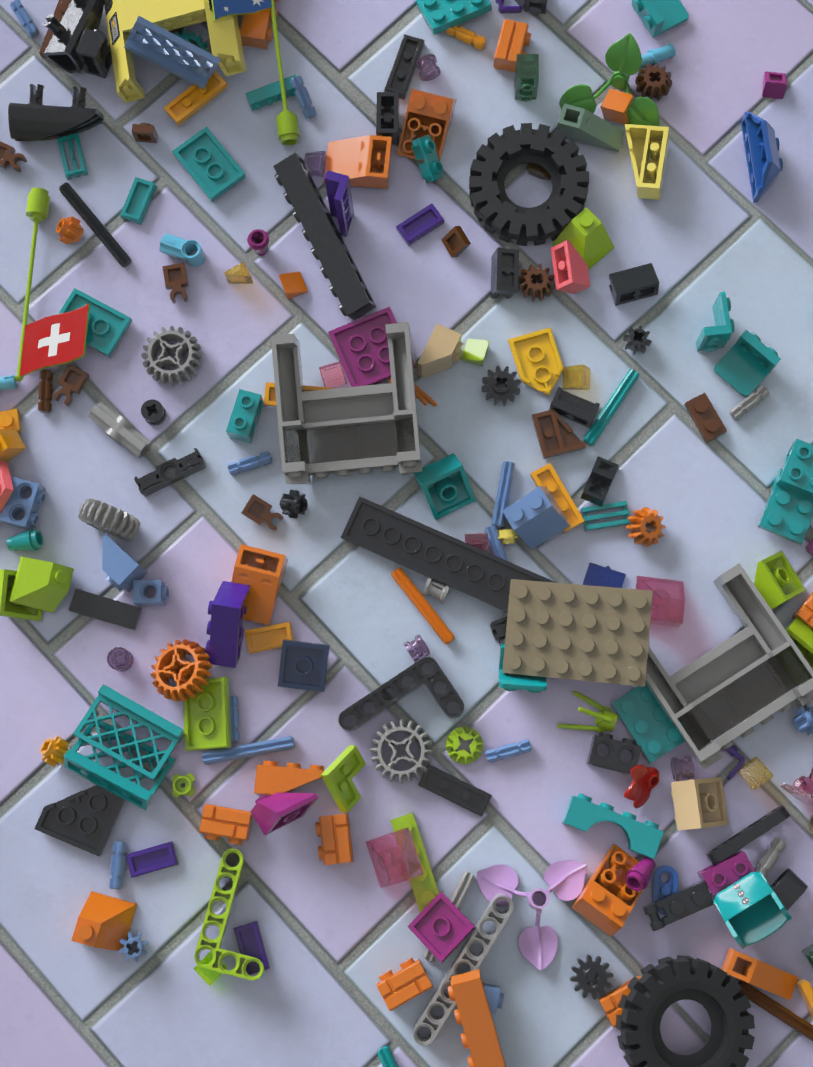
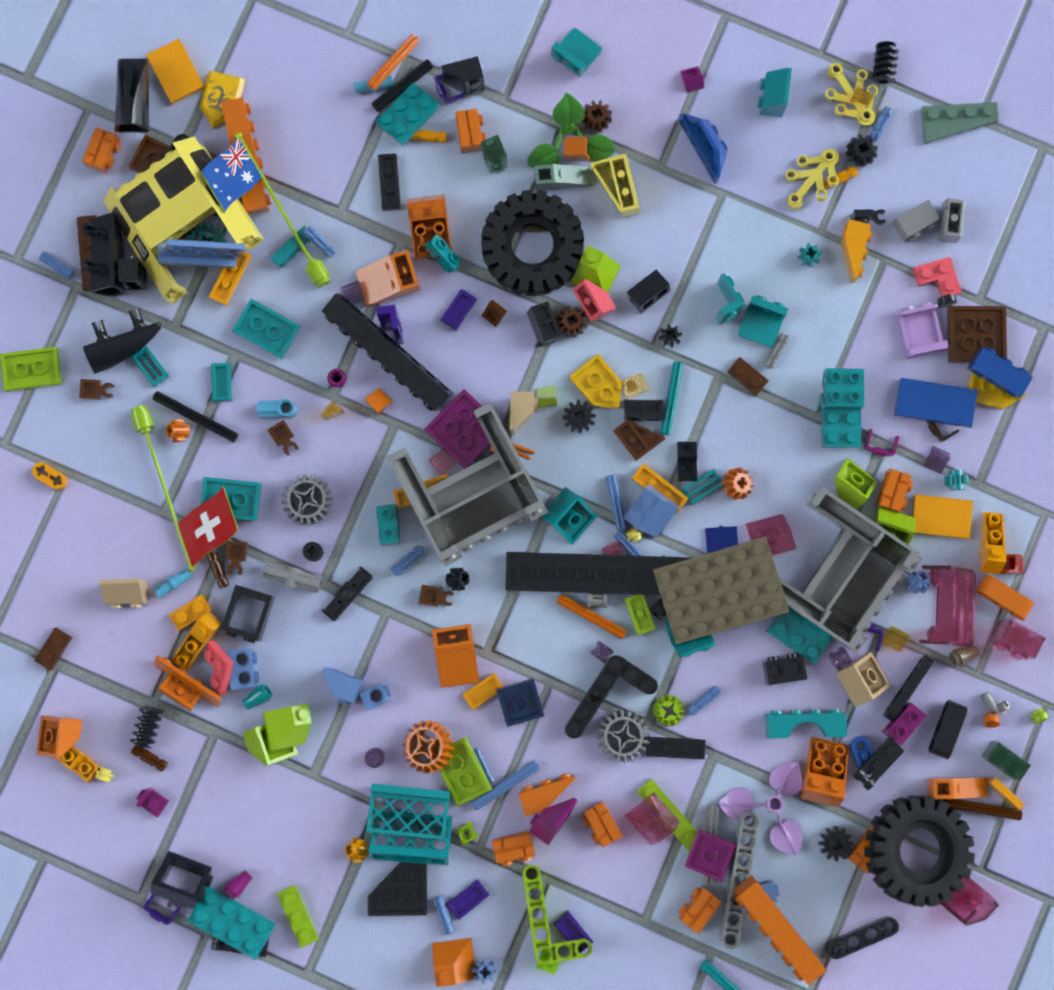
camera: 30 degrees left, 5 degrees up
black tile [69,589,142,631] -> none
light grey gear [78,498,141,541] -> none
reddish brown plate [131,123,158,143] -> none
dark purple wedge [205,581,250,668] -> none
lime plate [321,745,366,813] -> none
black brick [376,92,399,145] -> none
clear purple wheel [416,54,441,81] -> none
lime plant [557,691,618,733] -> none
red plate [624,764,660,808] -> none
magenta cone [625,857,656,892] -> none
medium azure pin [639,43,676,70] -> none
teal piece [713,871,792,949] -> none
light grey axle [754,837,786,878] -> none
none -> black window [221,585,275,643]
none -> lime plate [624,595,656,636]

